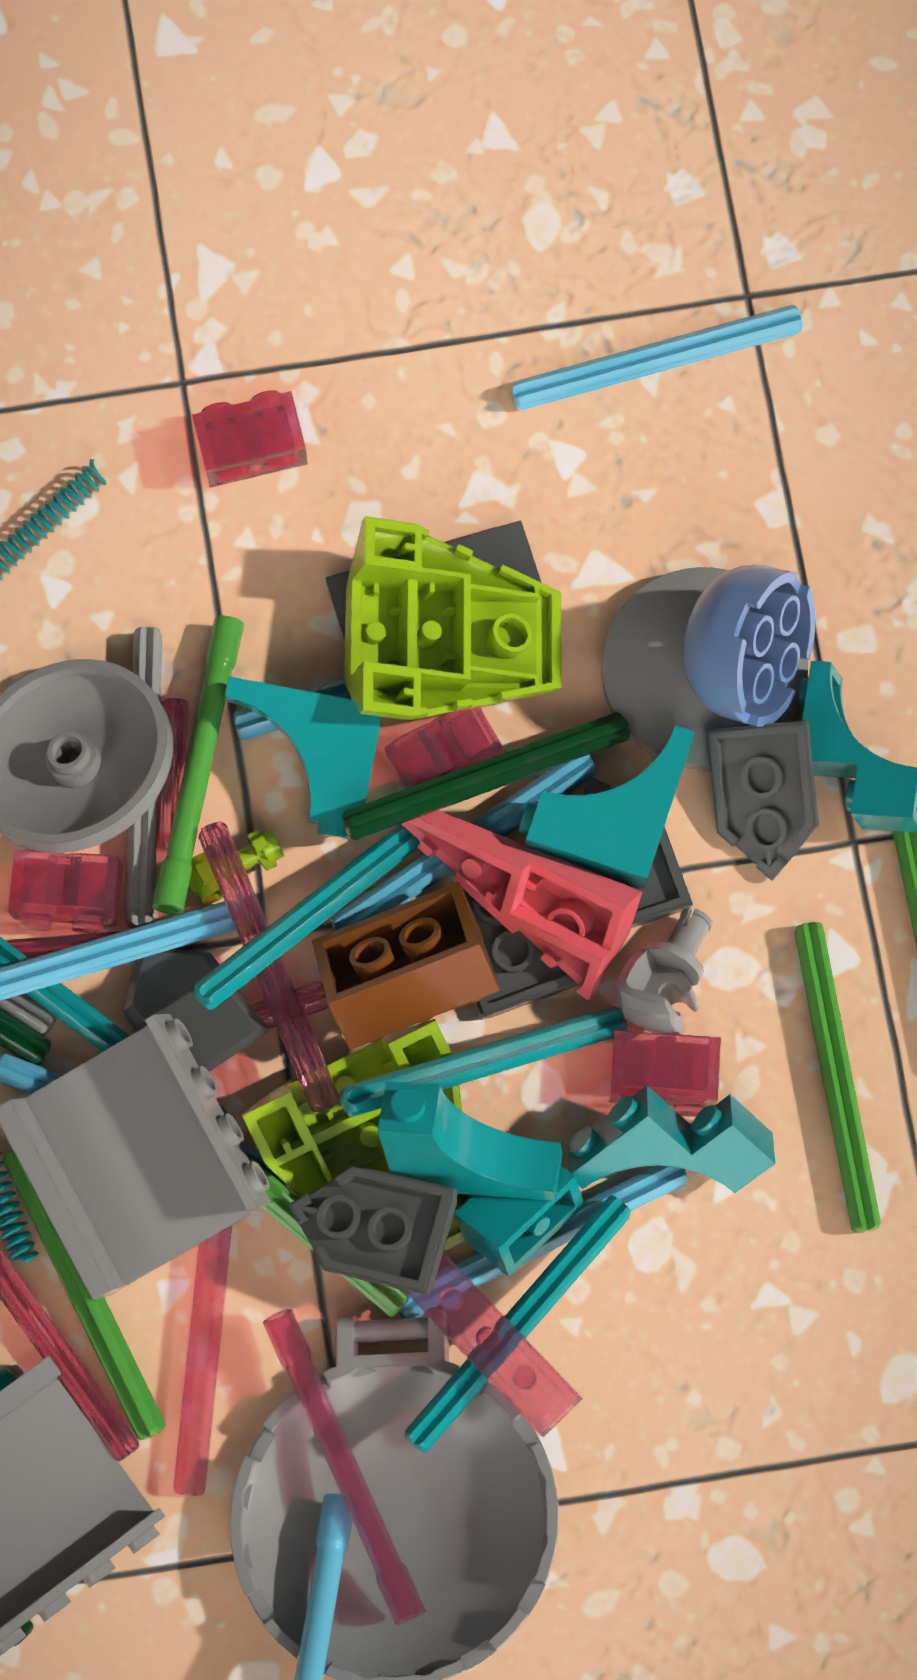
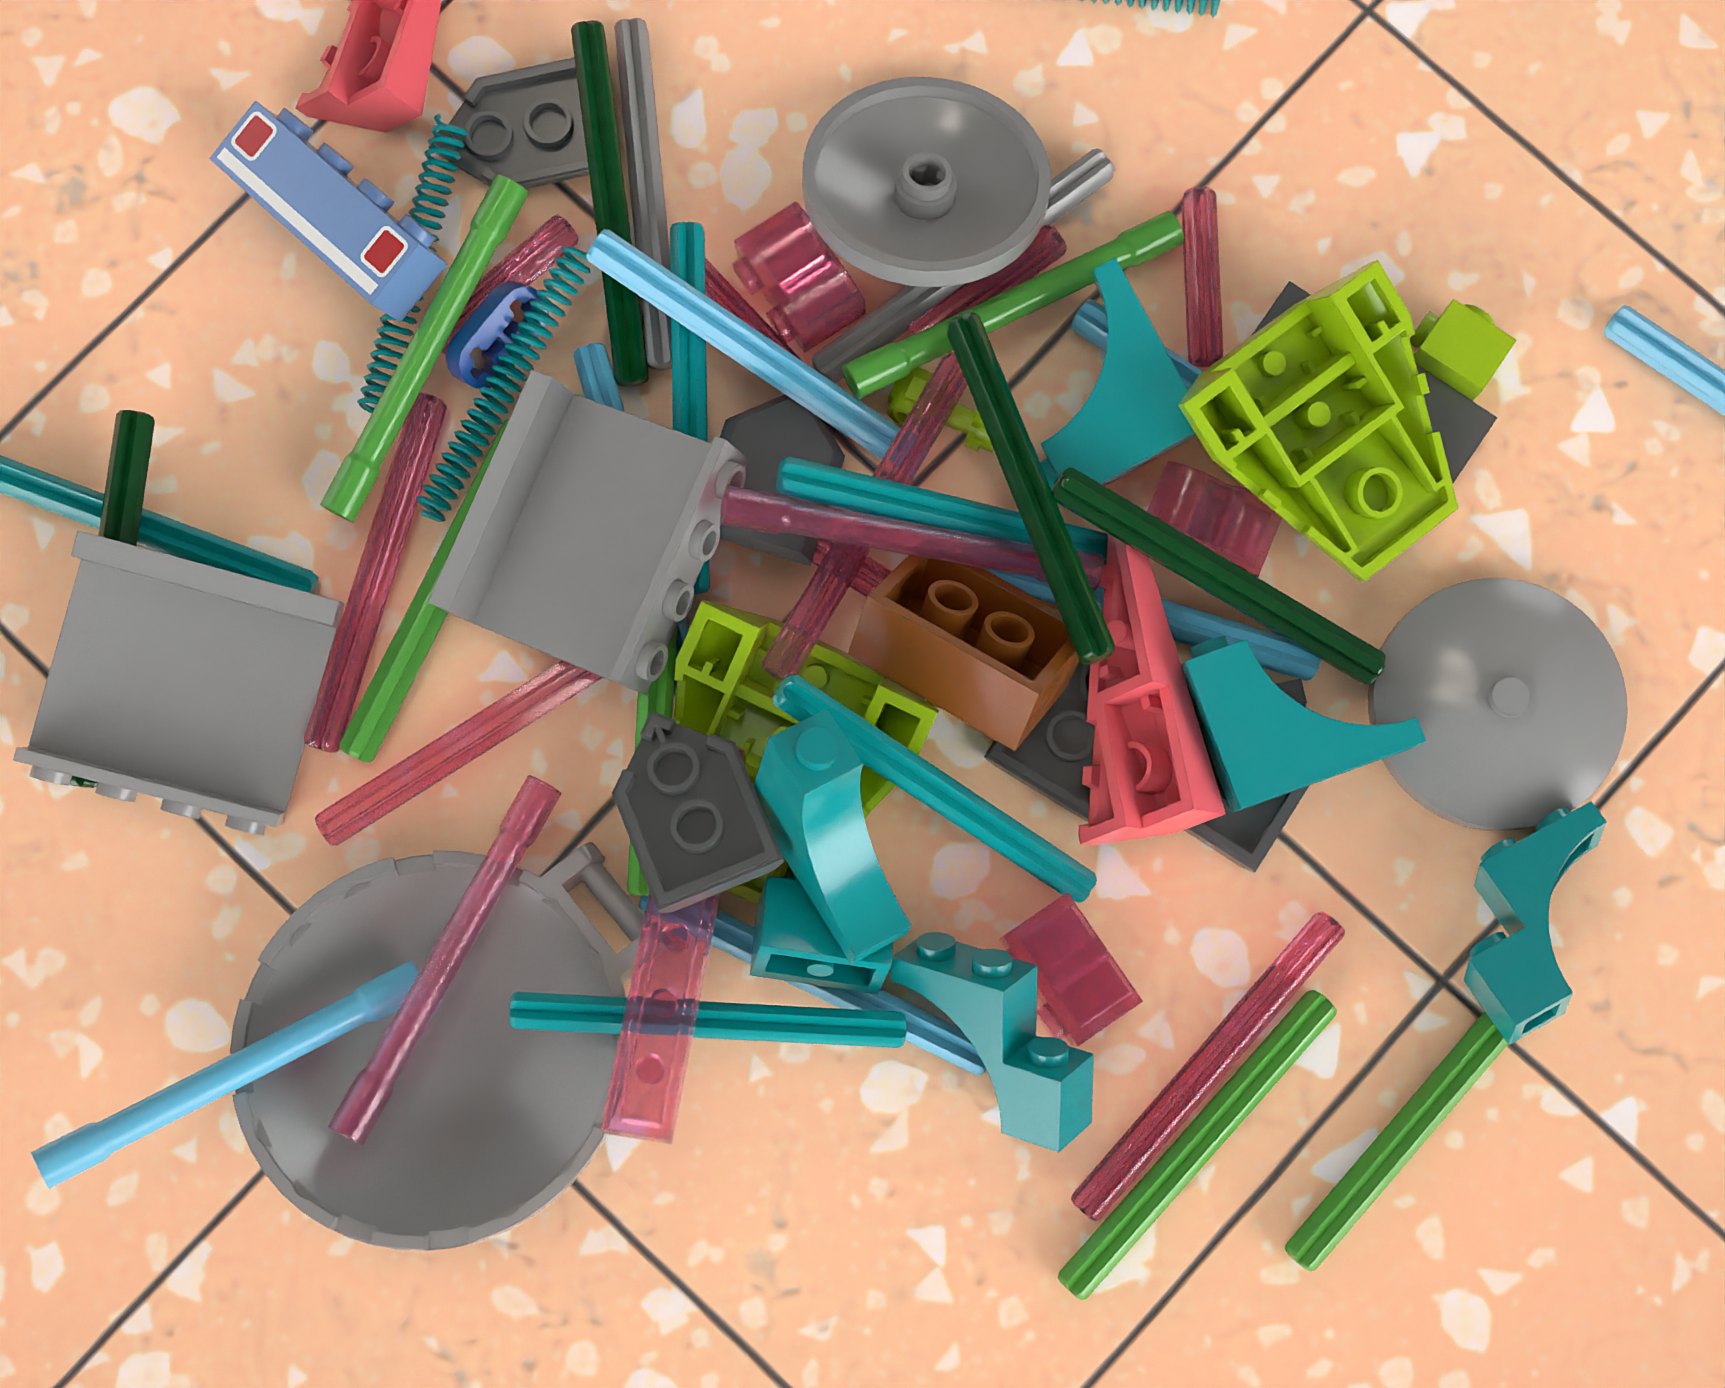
camera: 50 degrees right, 5 degrees up
clear pink brick [192,390,308,488] -> none
light grey piece [616,907,713,1037] -> none
medium blue cylinder [683,564,816,727] -> none
dark grey tile [706,720,819,881] -> none
none -> clear pink piece [720,485,1104,591]
none -> dark green axle [947,312,1115,665]
none -> clear pink axle [1071,911,1345,1221]
none -> clear pink axle [1181,187,1224,367]
none -> lime brick [1410,298,1517,401]

